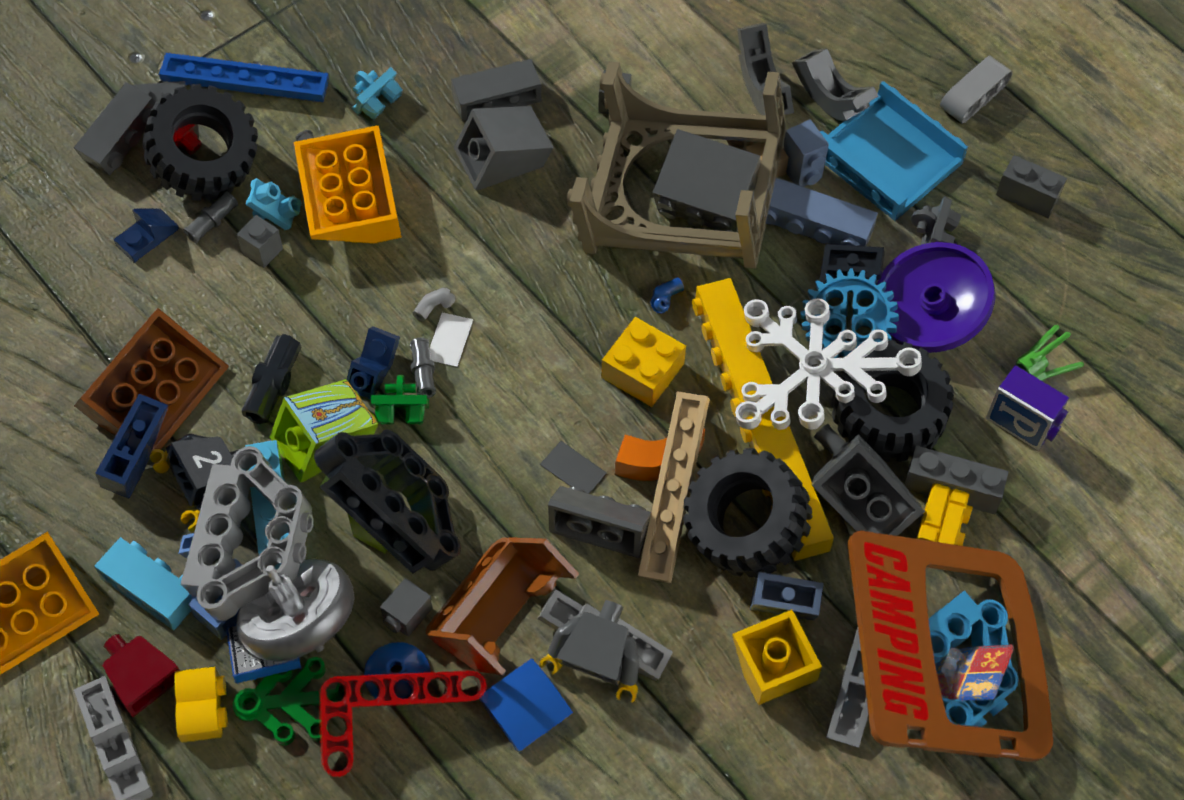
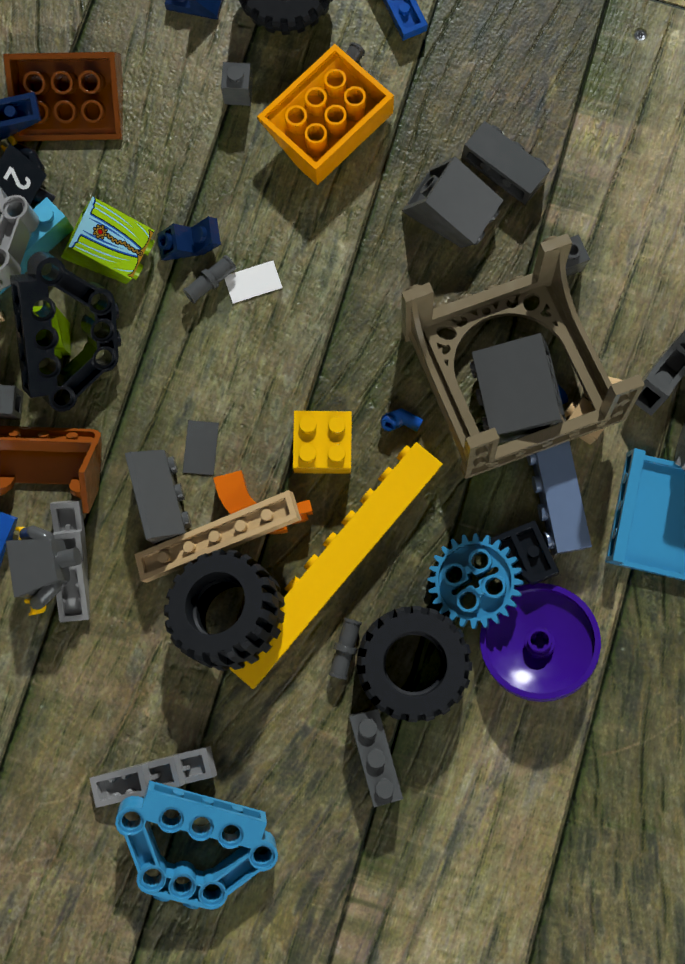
camera: 55 degrees right, 20 degrees up
dark grey pin [184,191,238,243] -> none
black piece [241,334,301,425] -> none
medium azure hips [245,178,301,230] -> none
medium azure hips [352,68,403,120] -> none
green hips [371,375,429,425] -> none
light grey arm [412,287,456,322] -> none
yellow slope [732,610,822,705] -> none
white plant [735,298,922,430] -> none
sand blue brick [750,572,823,621] -> none
sand blue brick [783,119,829,187] -> none
dark grey slope [812,435,925,536] -> none
dark orange door [848,531,1053,762] -> none
dark grey hips [911,197,961,245] -> none
yellow brick [916,483,973,546] -> none
clear shield [935,645,1014,700] -> none
piece [986,365,1069,451] -> none
bright green plant [1016,325,1084,381] -> none

